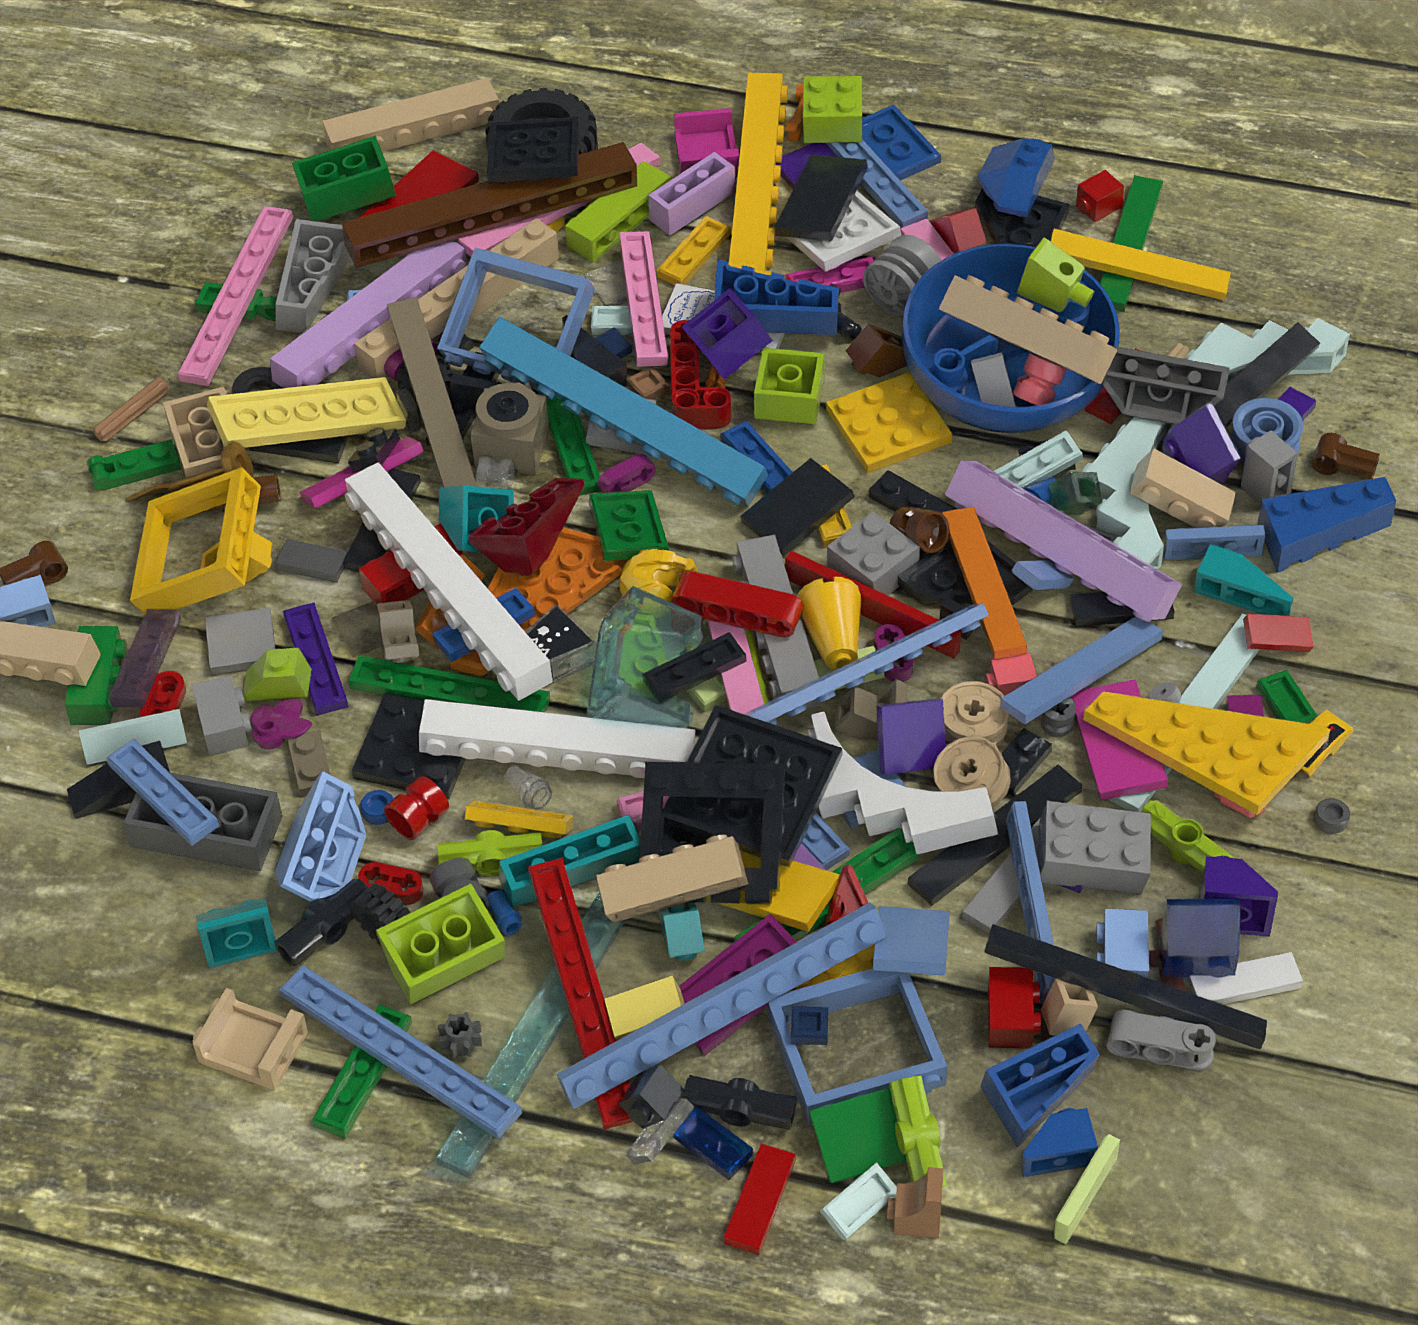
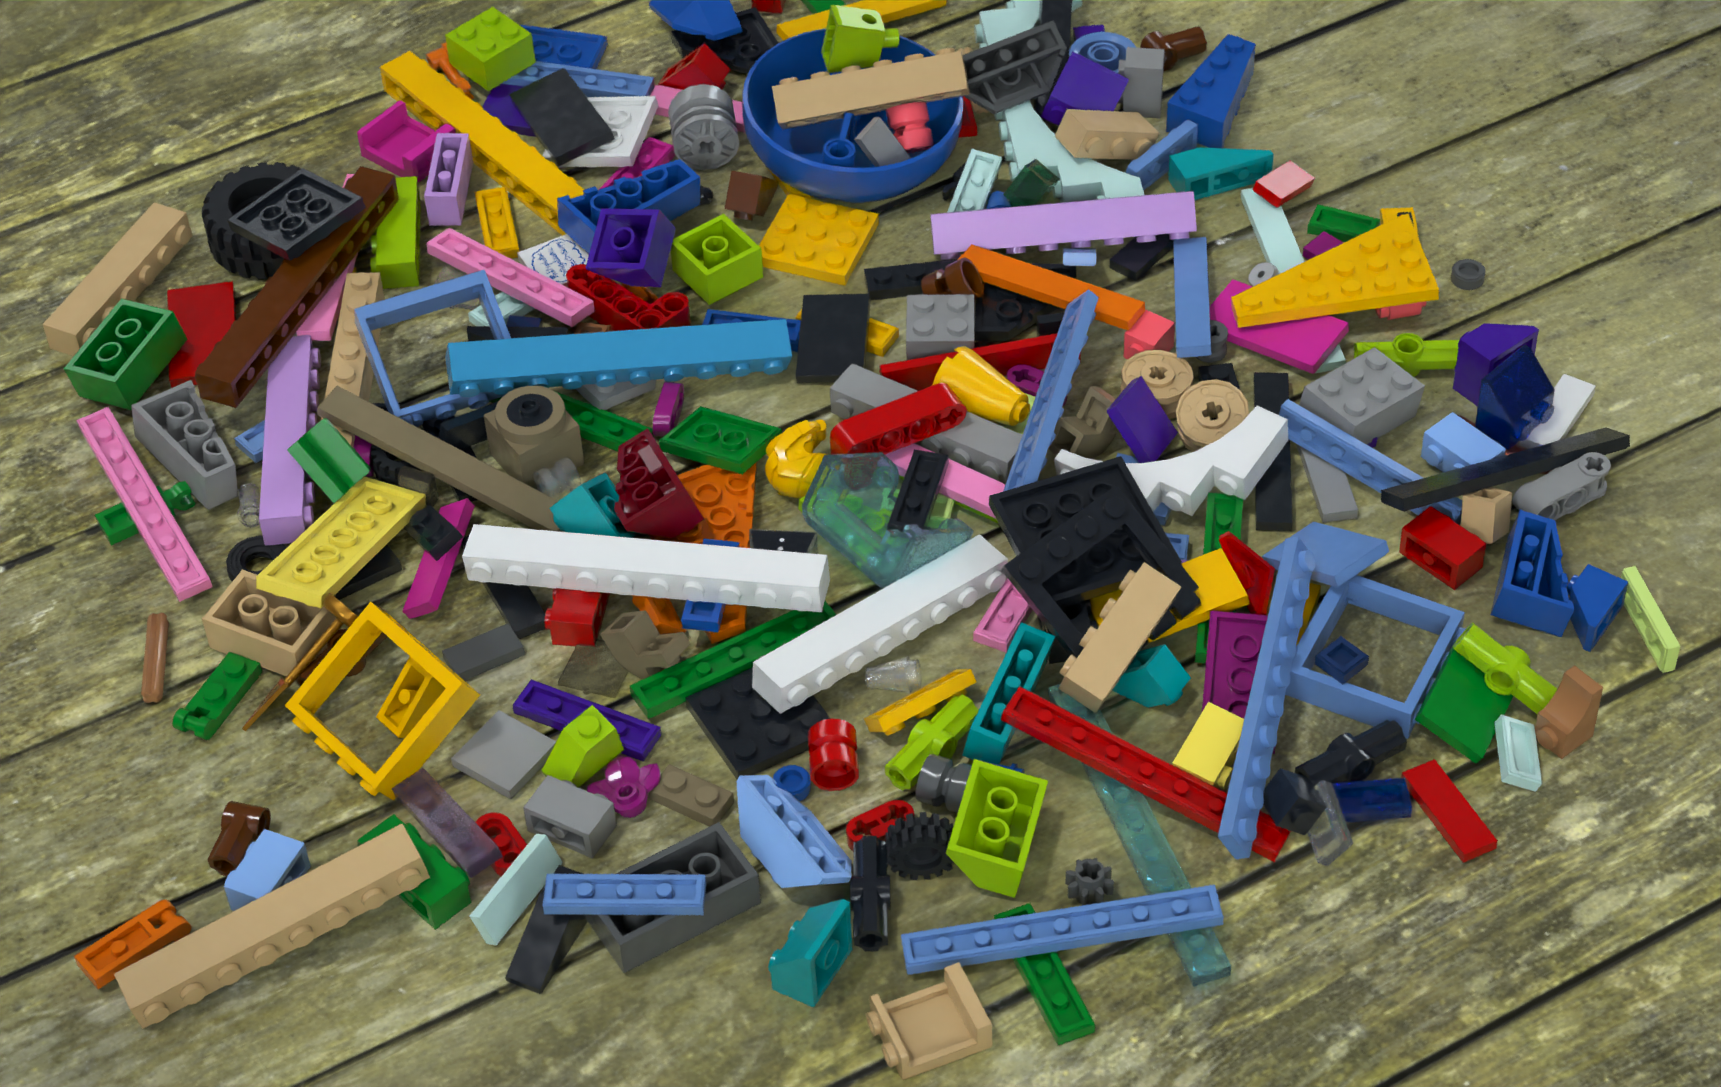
camera: 45 degrees left, 5 degrees down
none -> green panel [287,418,371,503]

